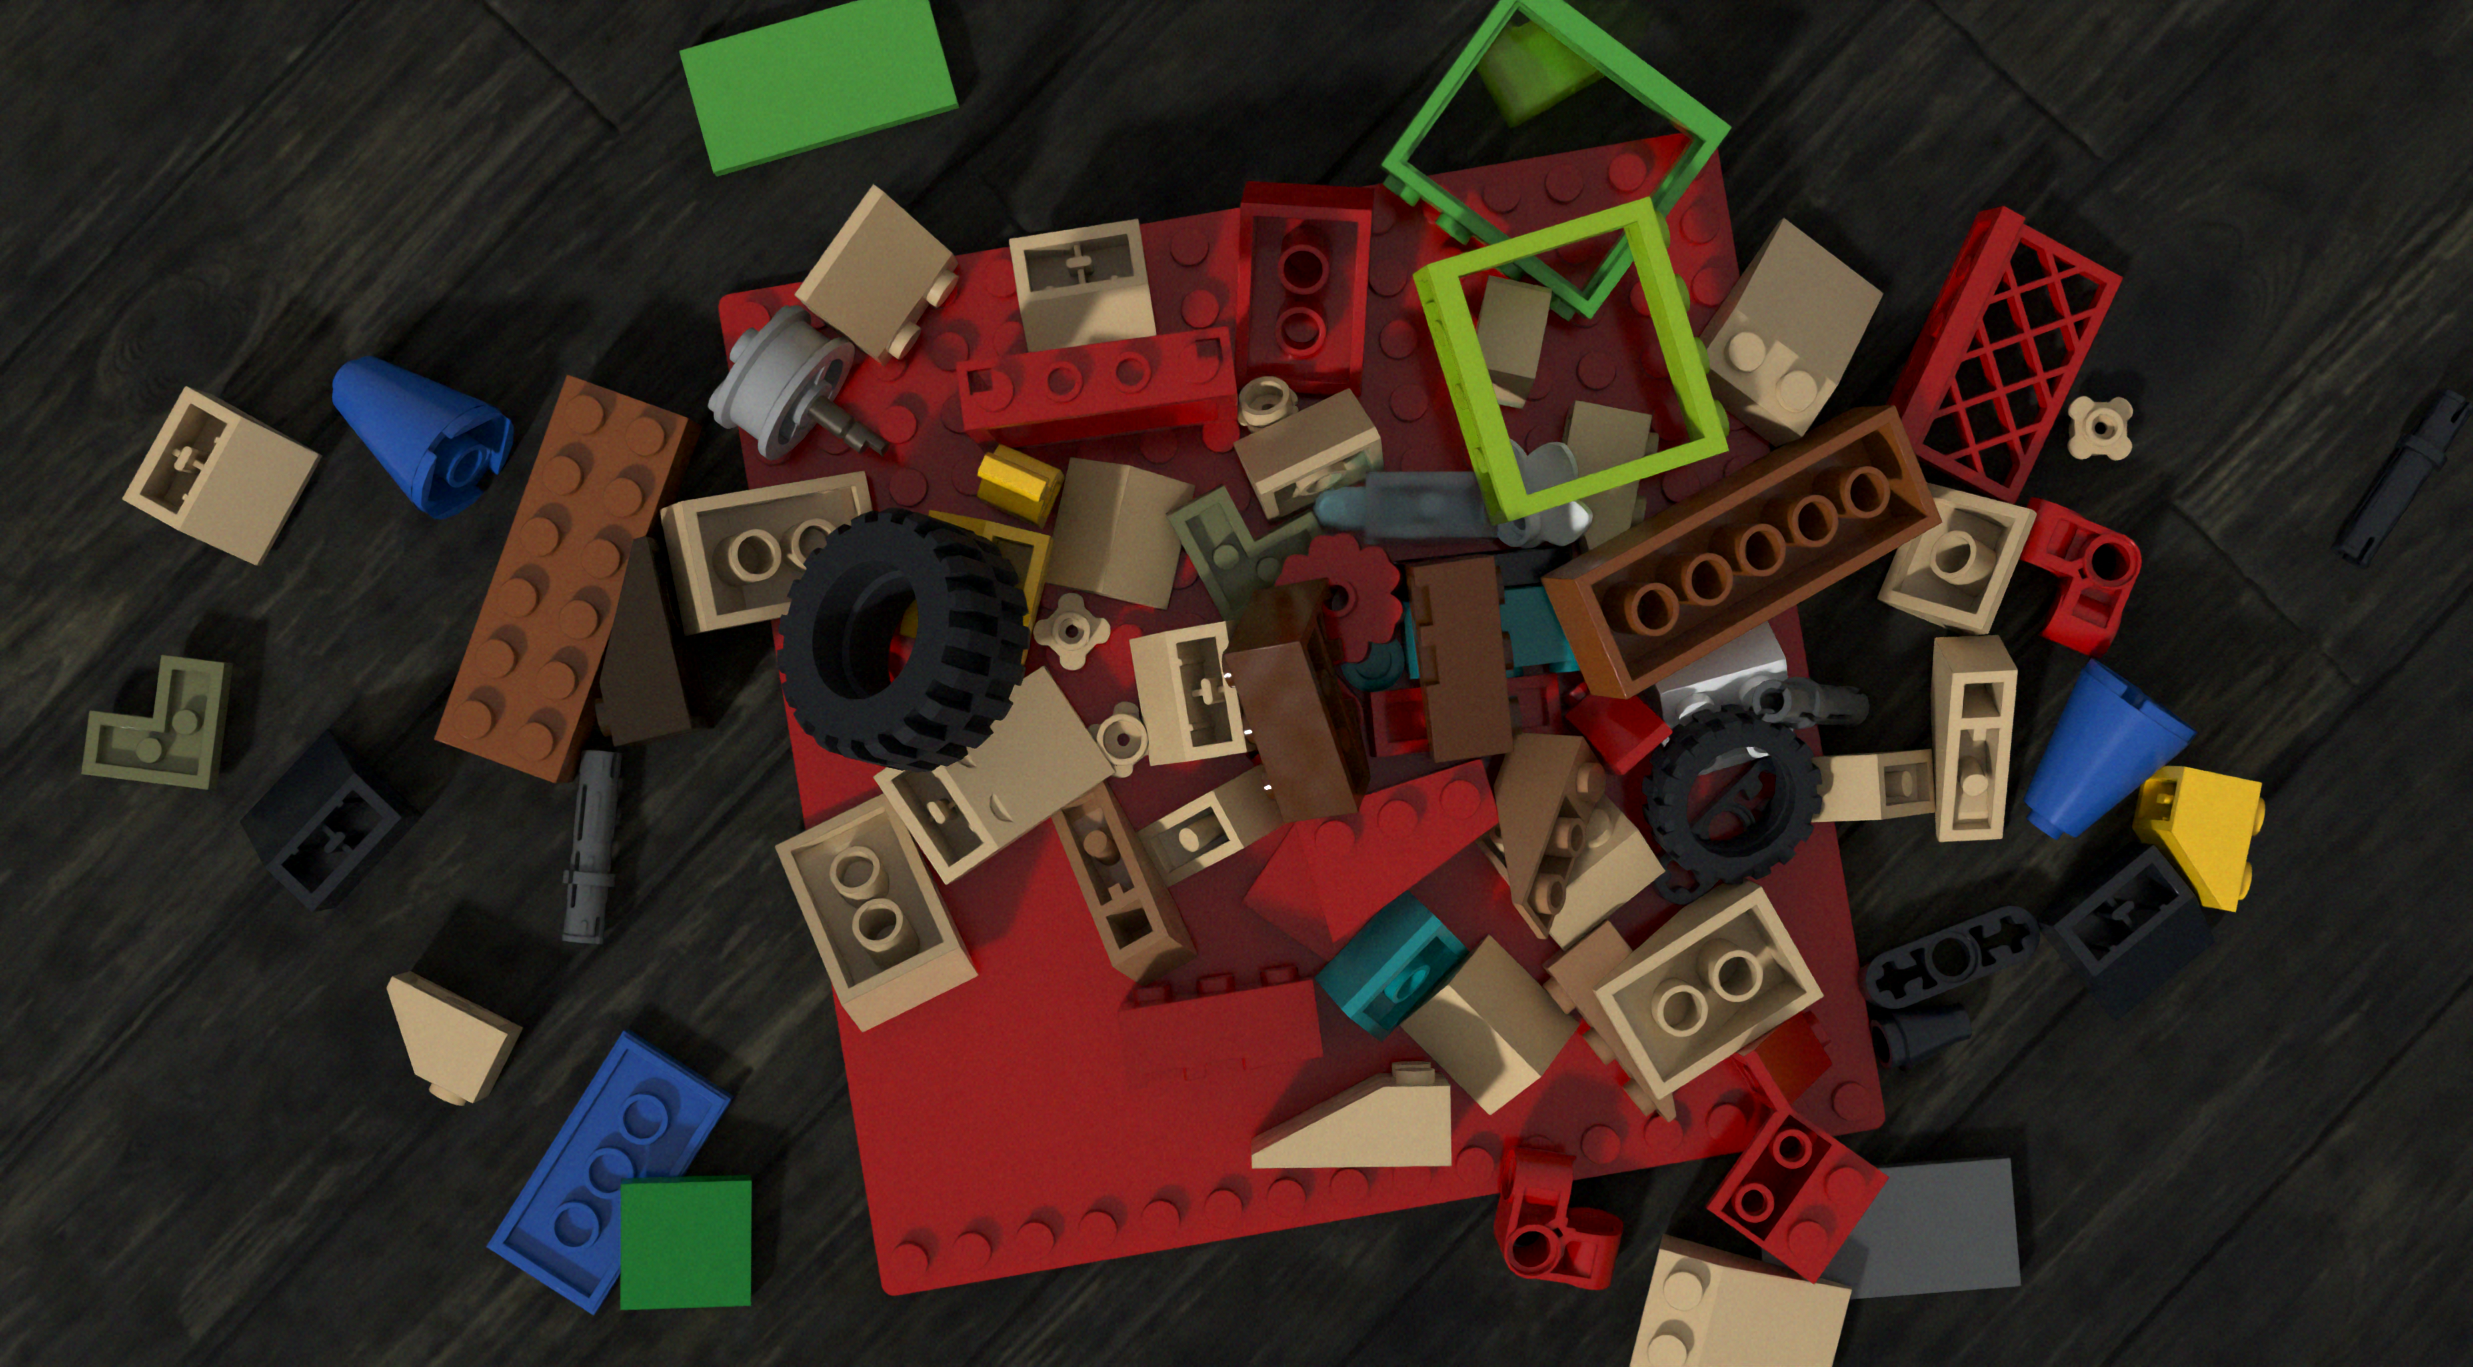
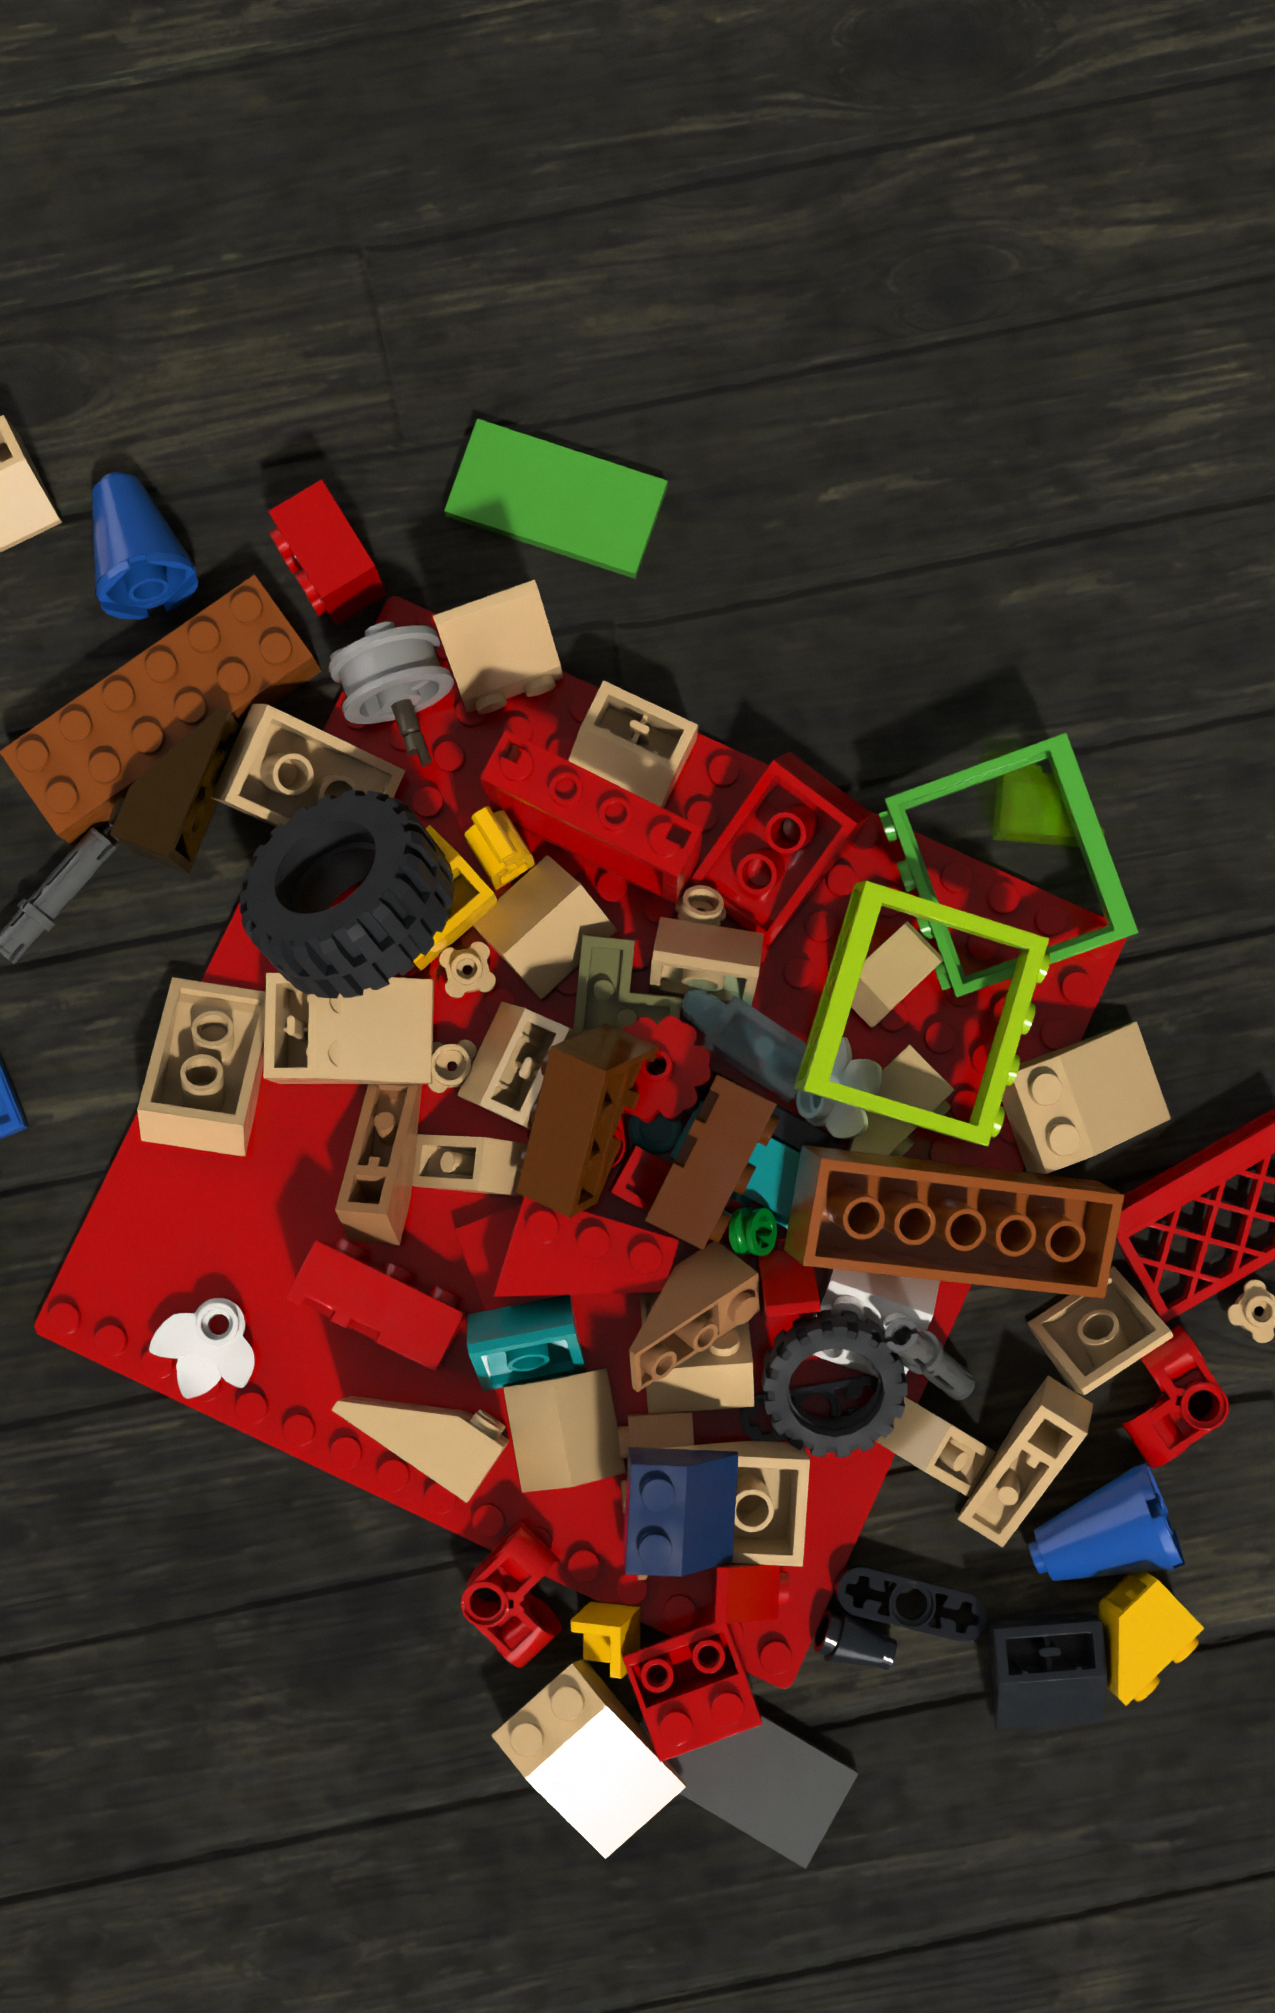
camera: 35 degrees right, 5 degrees down
none -> white plate [149,1298,255,1399]
none -> red brick [268,479,387,626]
none -> yellow panel [571,1601,641,1679]
none -> dark blue slope [623,1447,738,1577]
none -> green bush [729,1207,777,1256]

